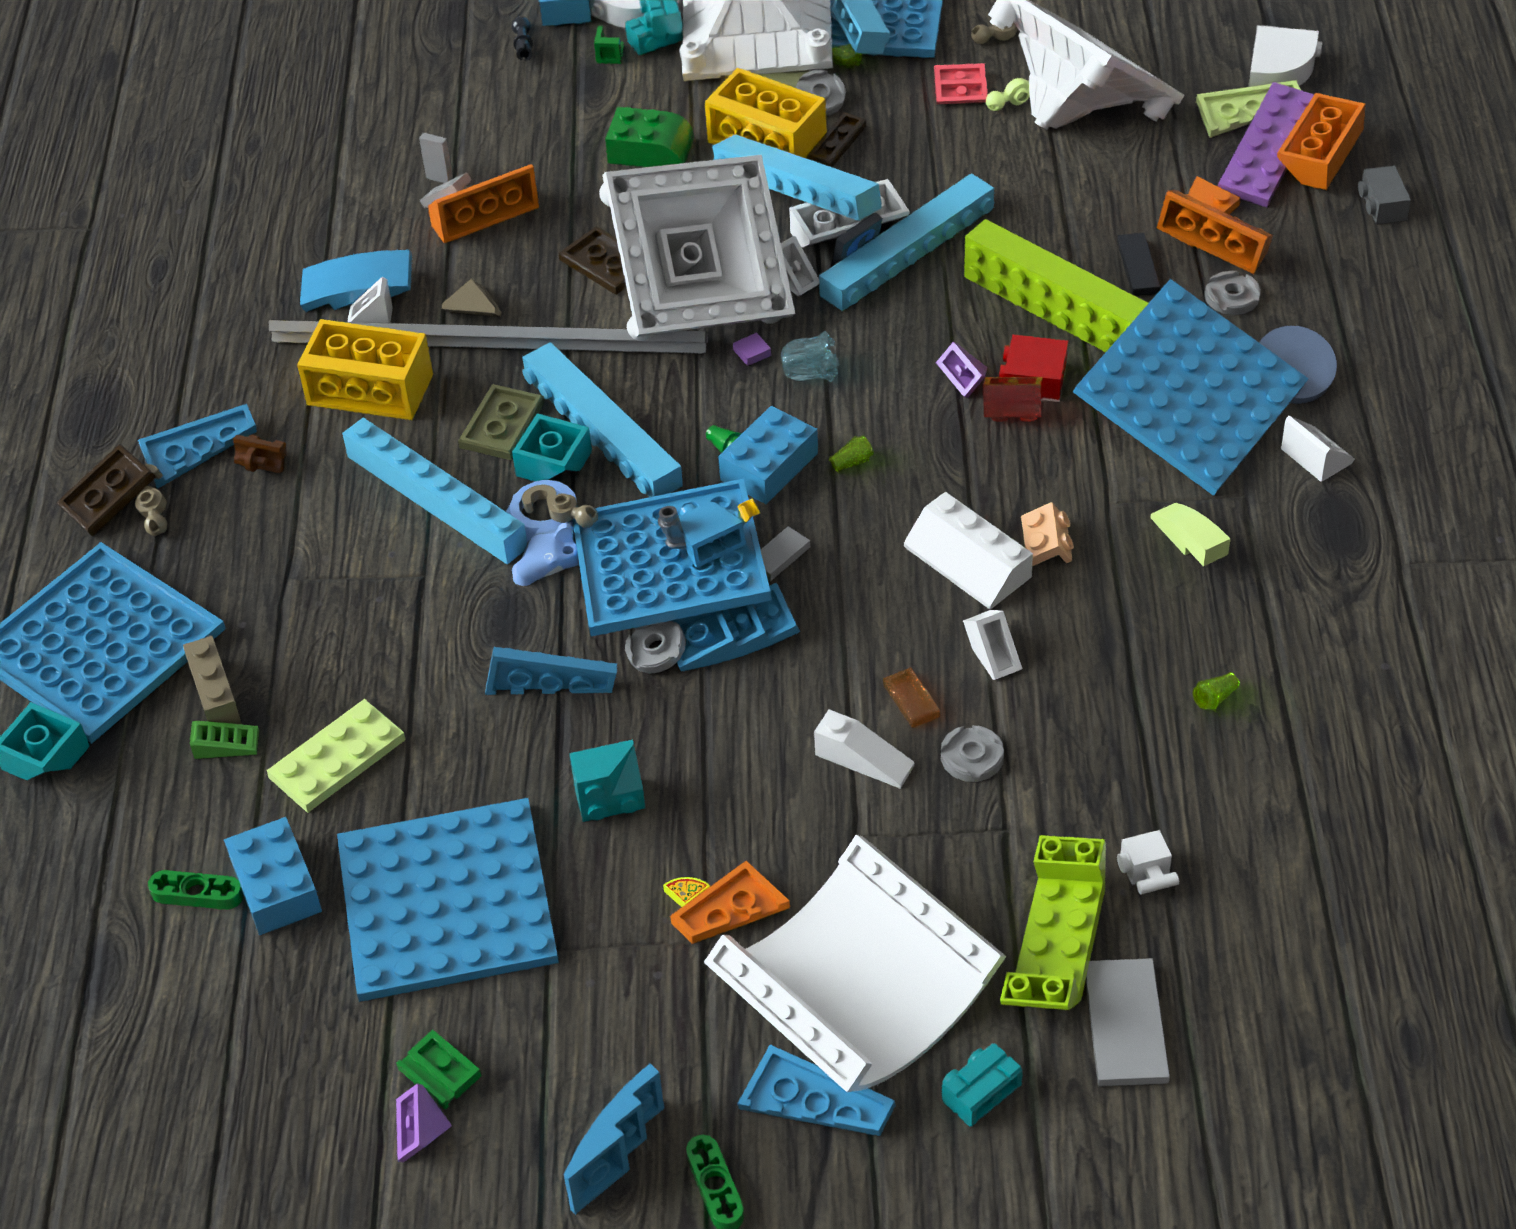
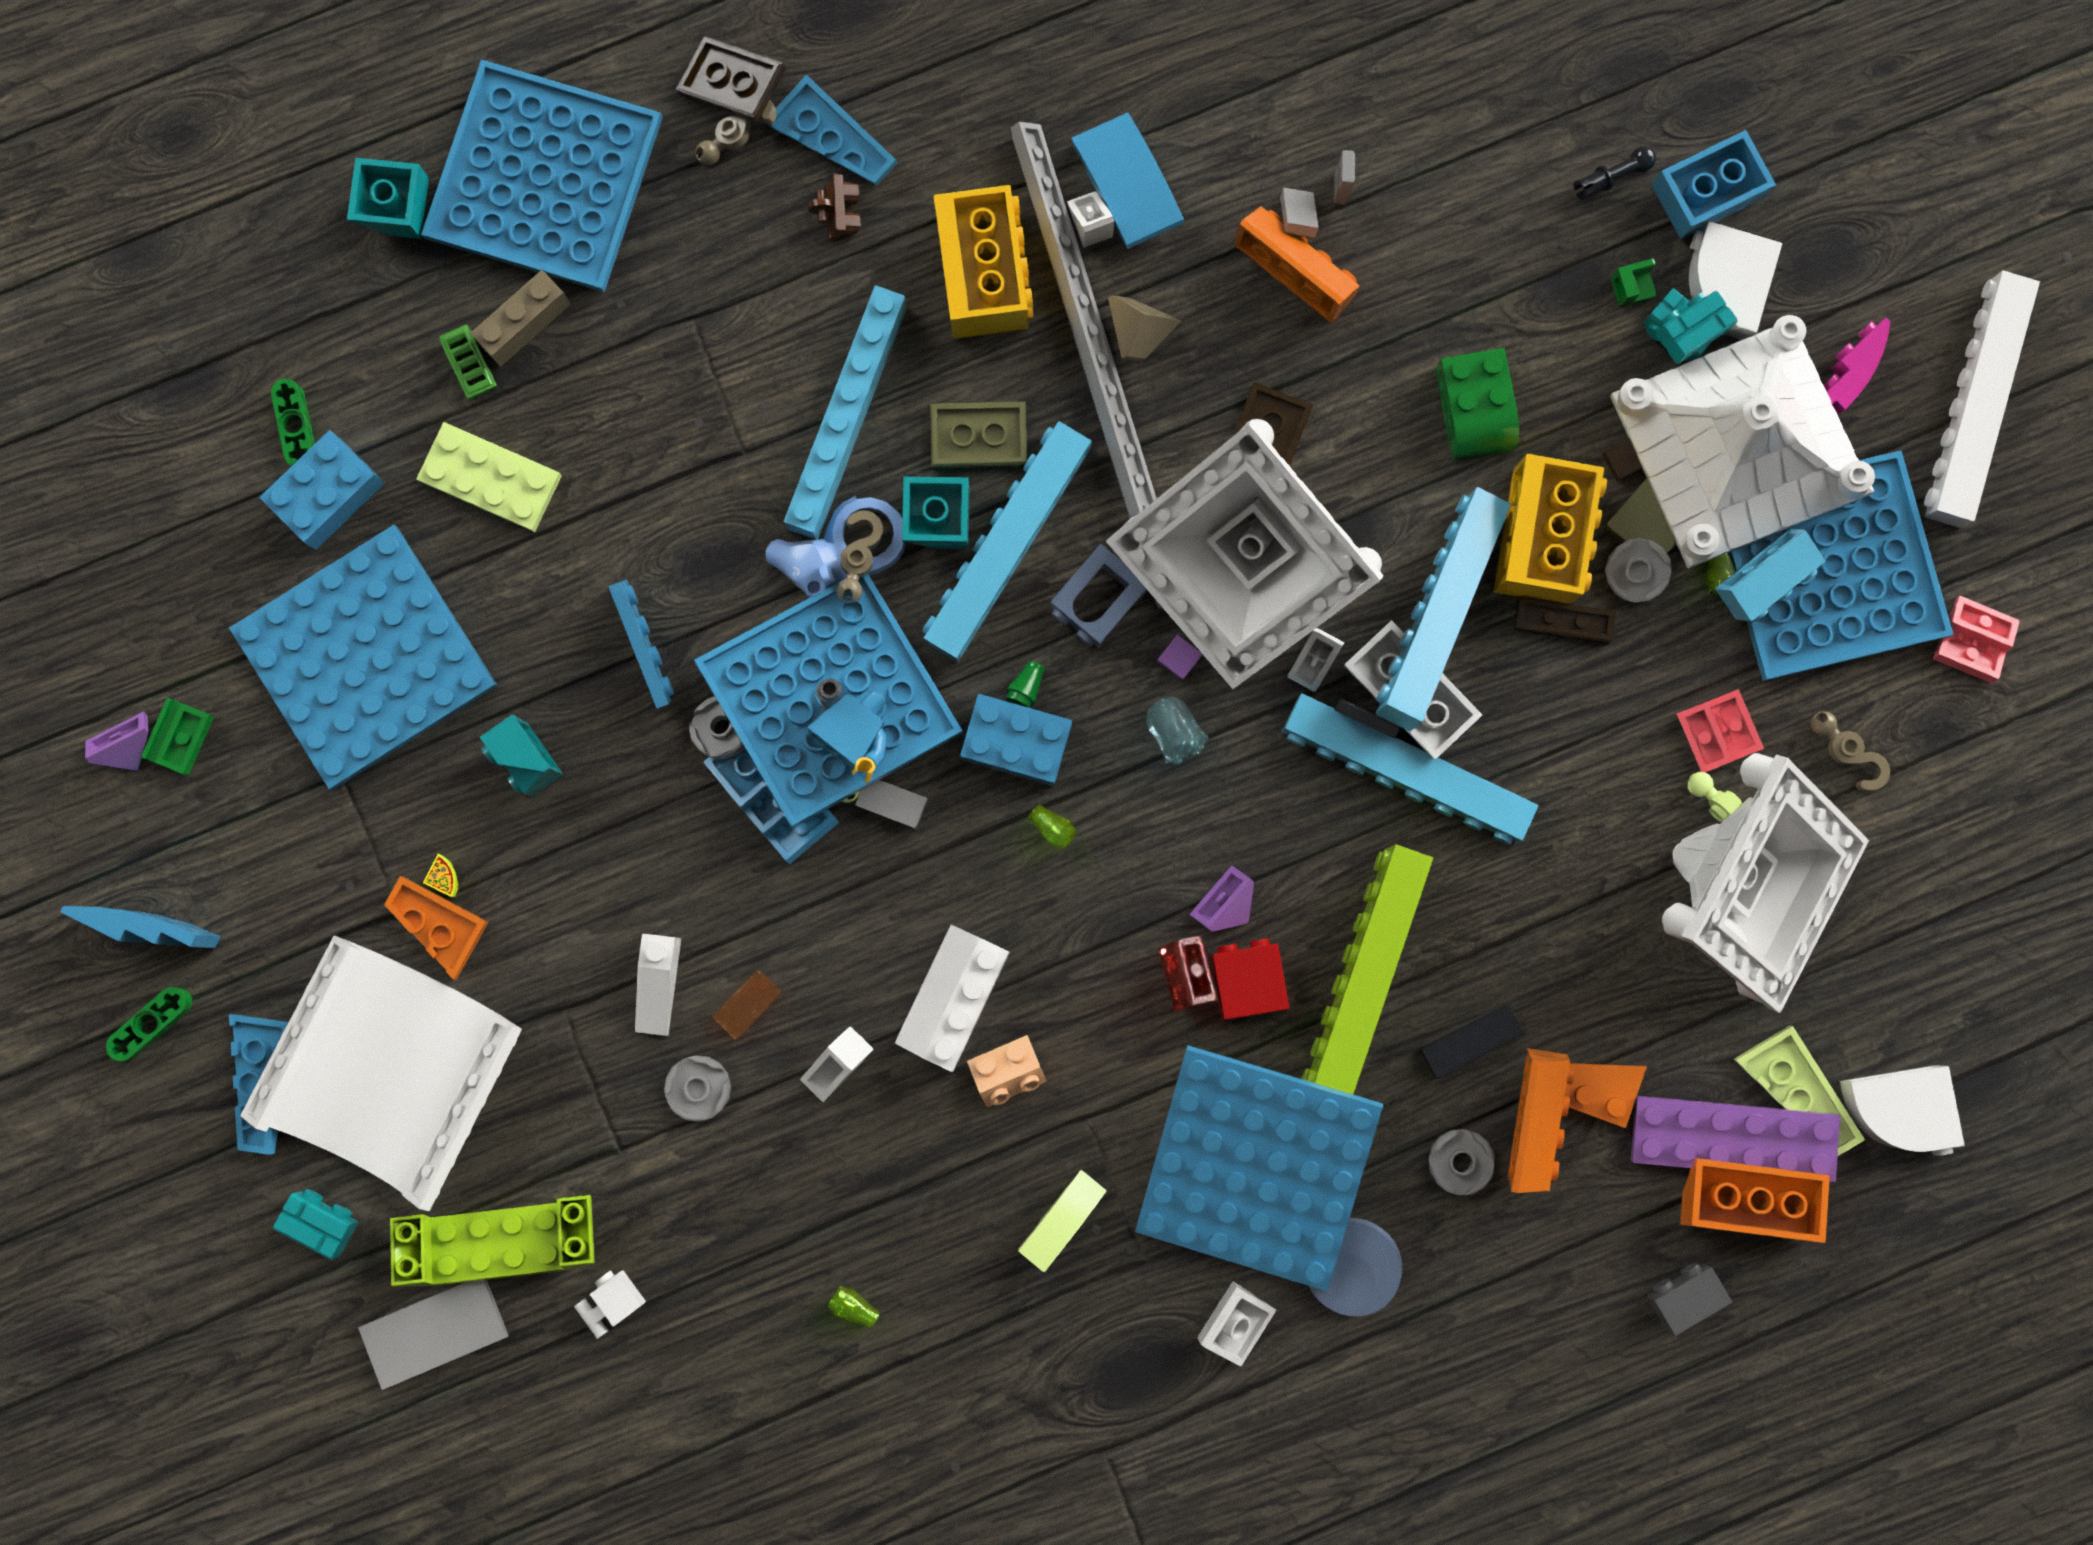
camera: 65 degrees right, 35 degrees up
none -> sand blue panel [1050,544,1148,648]

